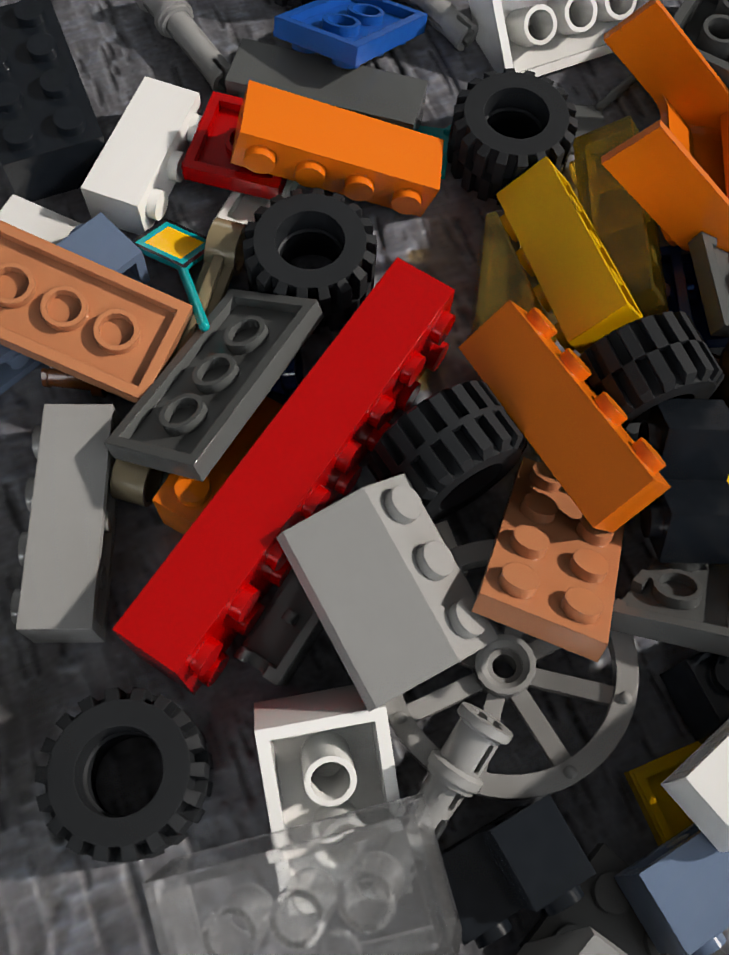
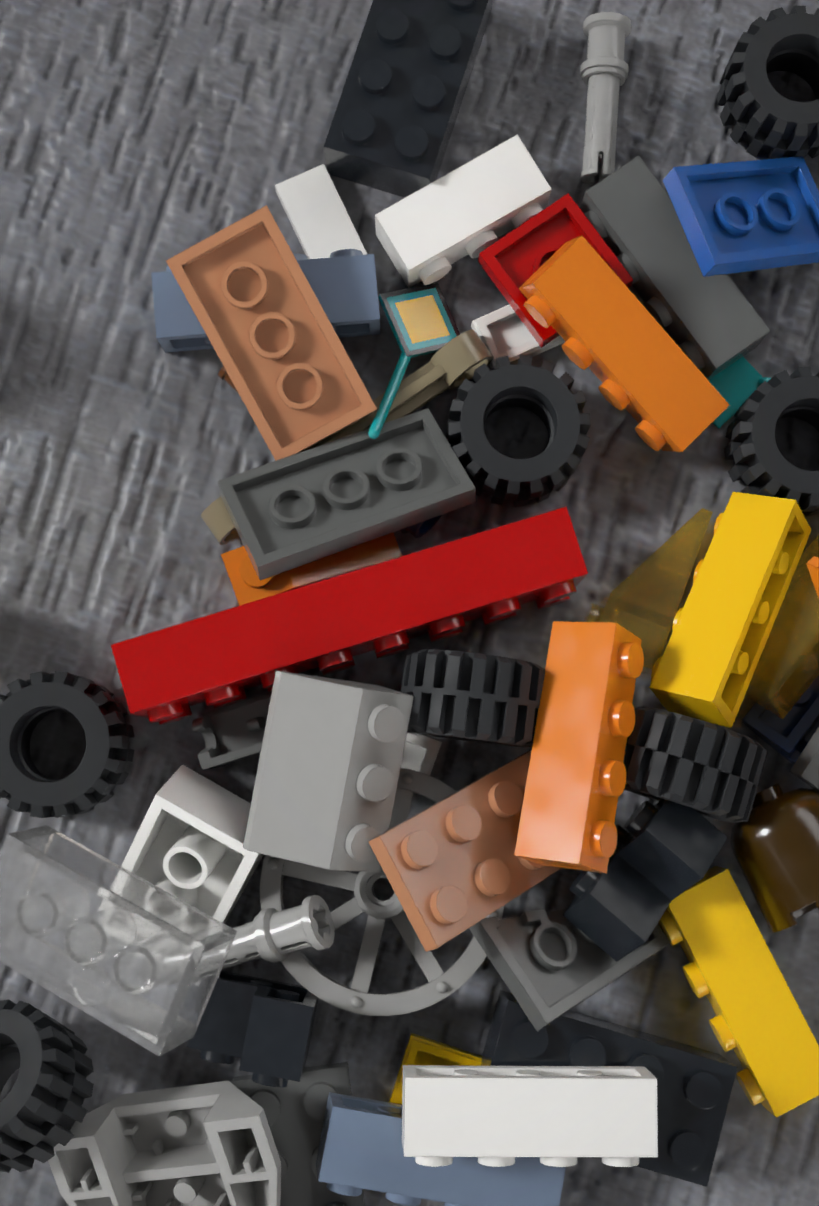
camera: 40 degrees right, 15 degrees up
light grey brick [10,404,121,643] -> none

